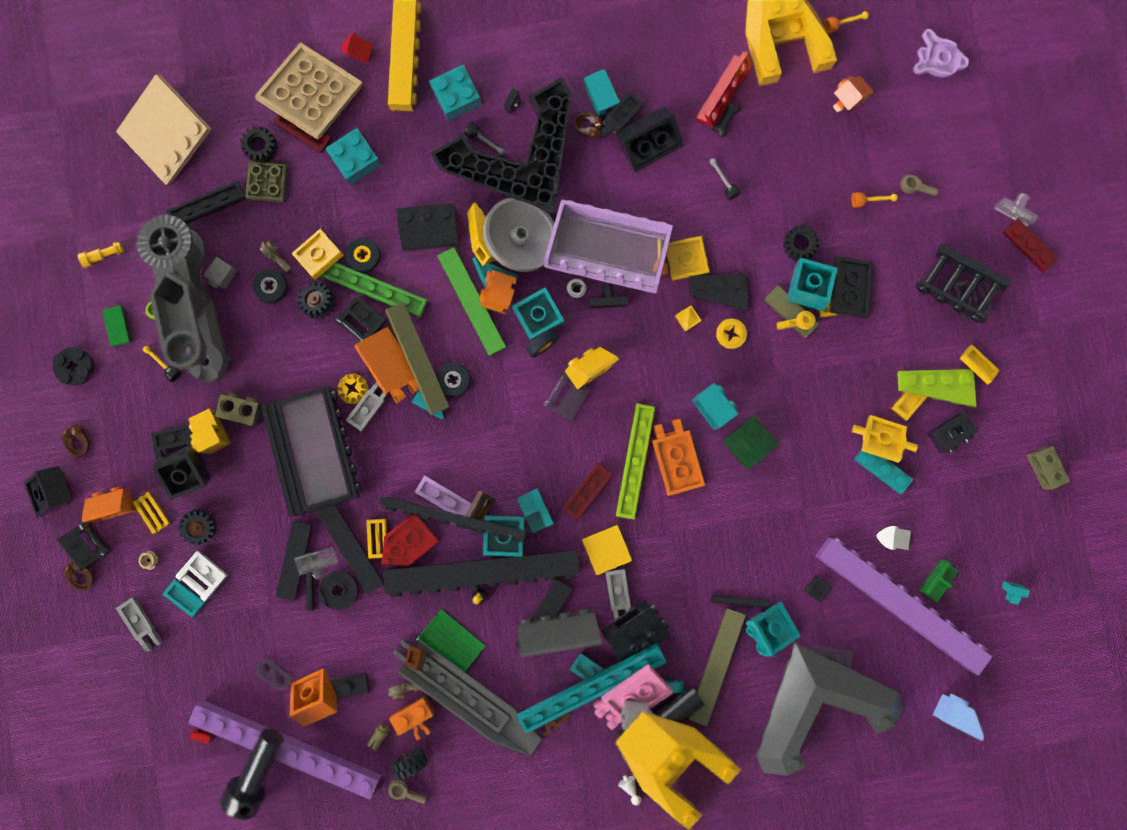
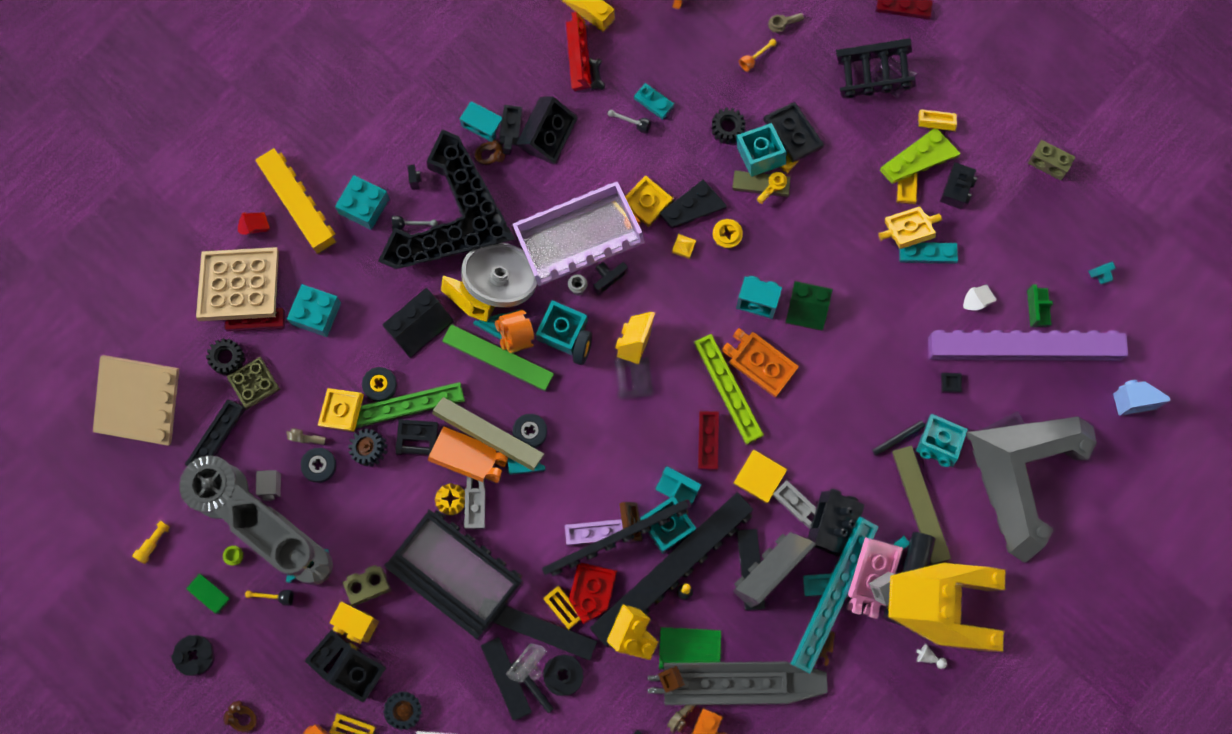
camera: 35 degrees left, 10 degrees down
none -> yellow brick [607,605,658,660]
none -> teal plate [634,83,674,120]

